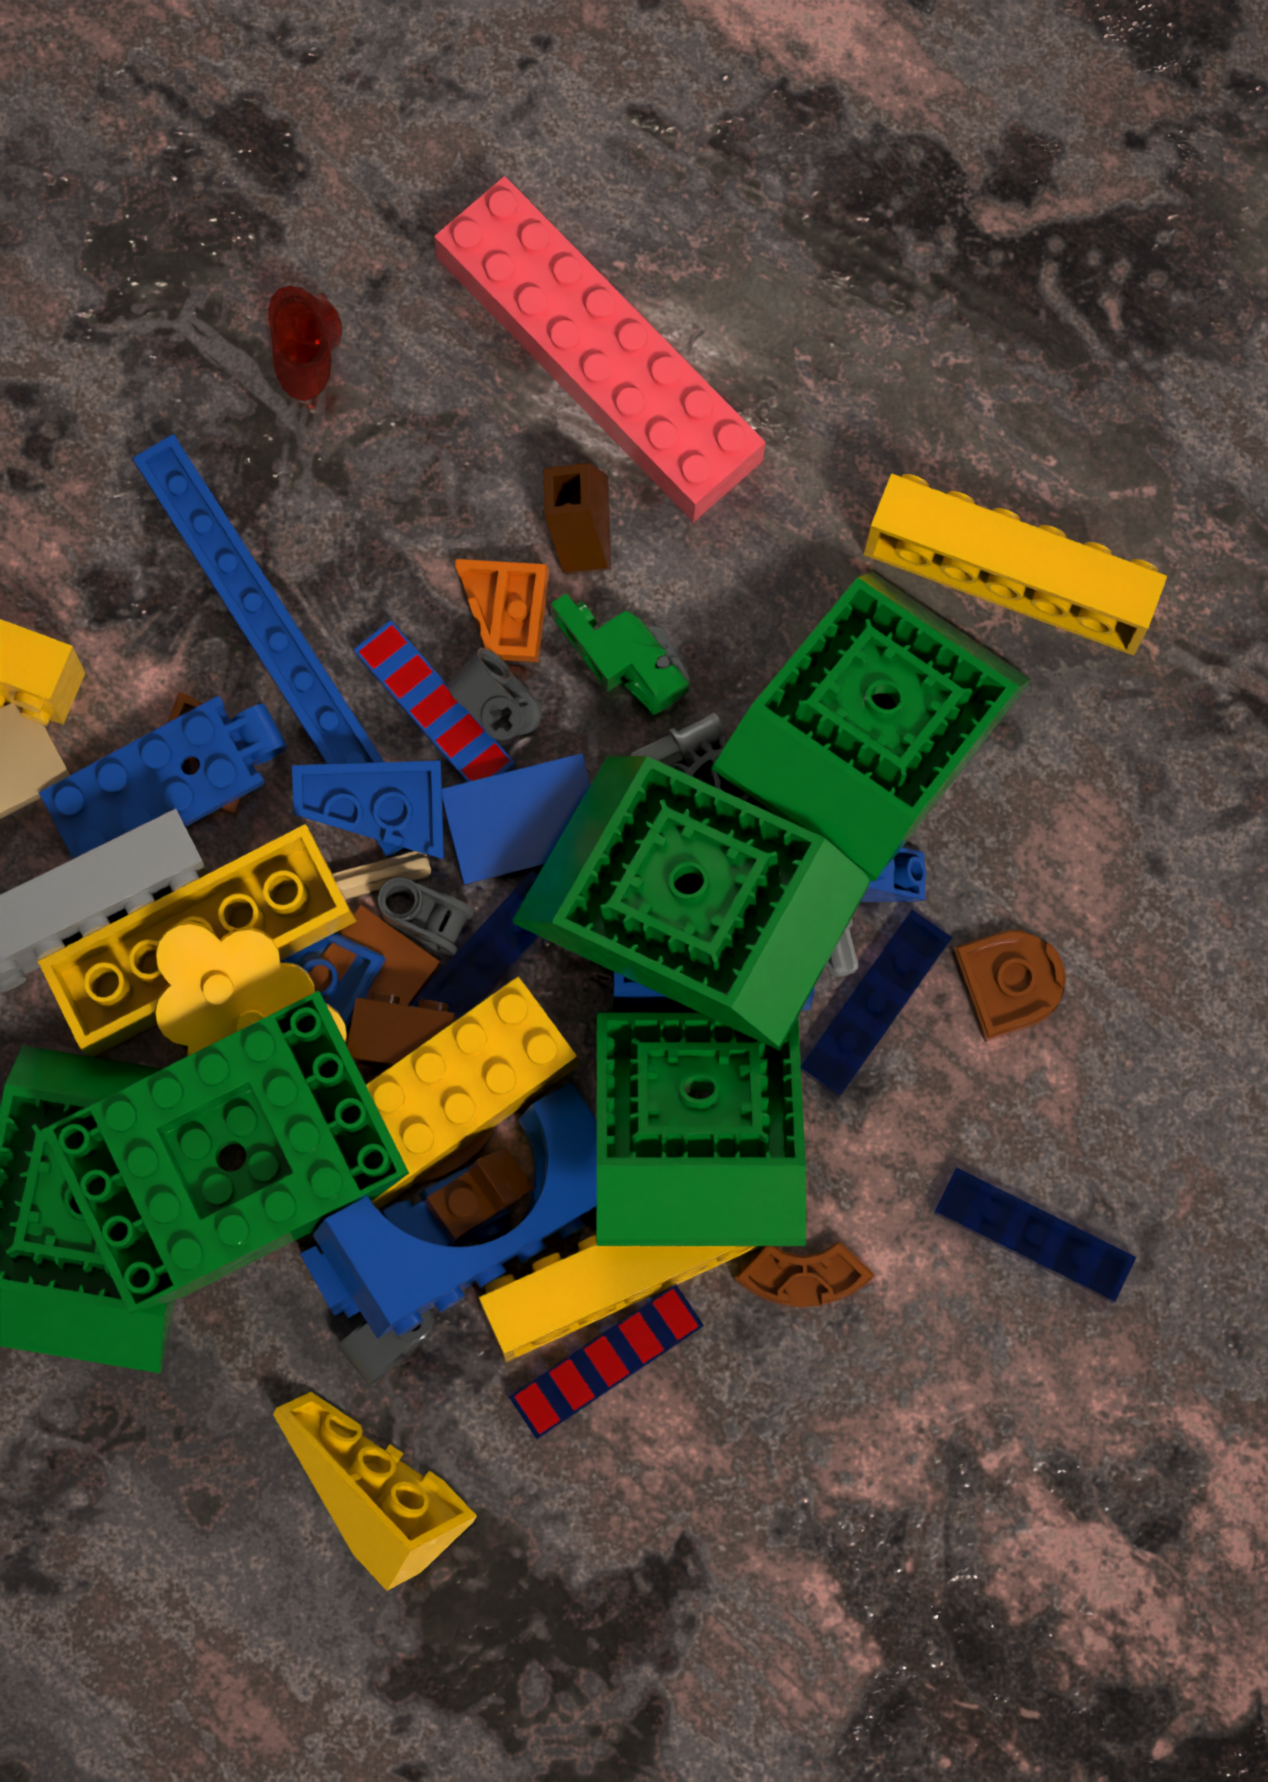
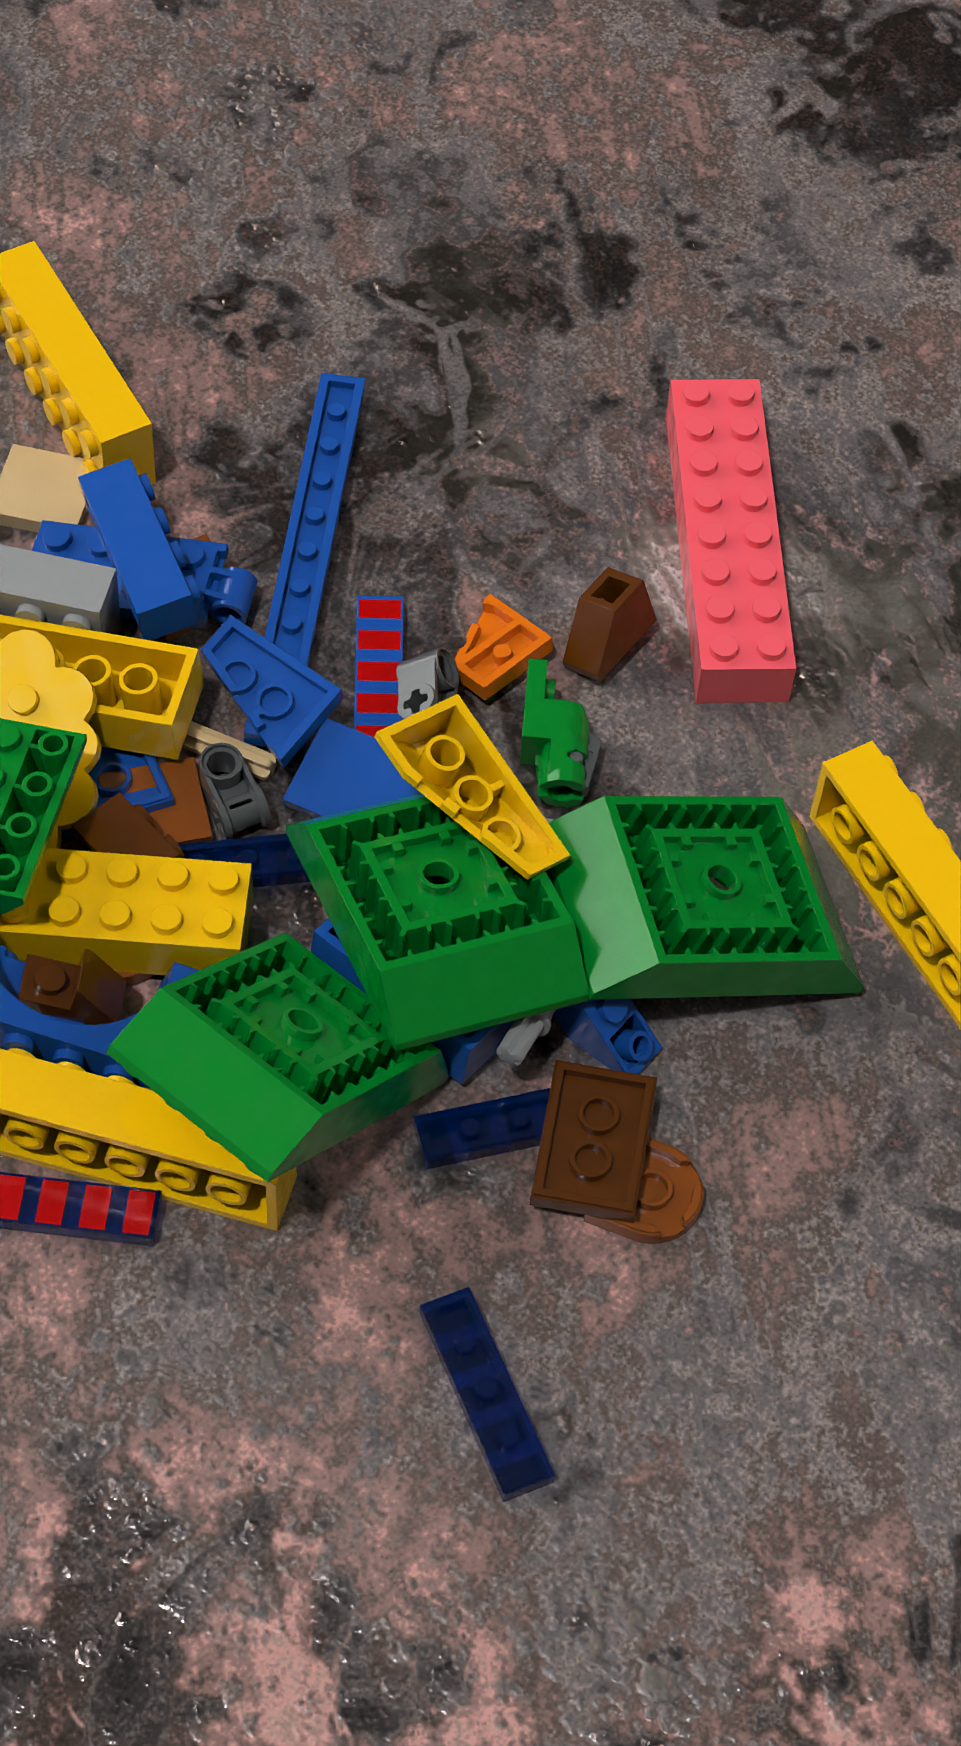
camera: 40 degrees right, 20 degrees down
clear red piece [268,285,343,401] -> none
dark orange tile [733,1241,875,1308] -> none
none -> blue brick [78,458,201,641]
none -> yellow wedge [374,694,570,880]
none -> reddish brown tile [529,1060,657,1223]

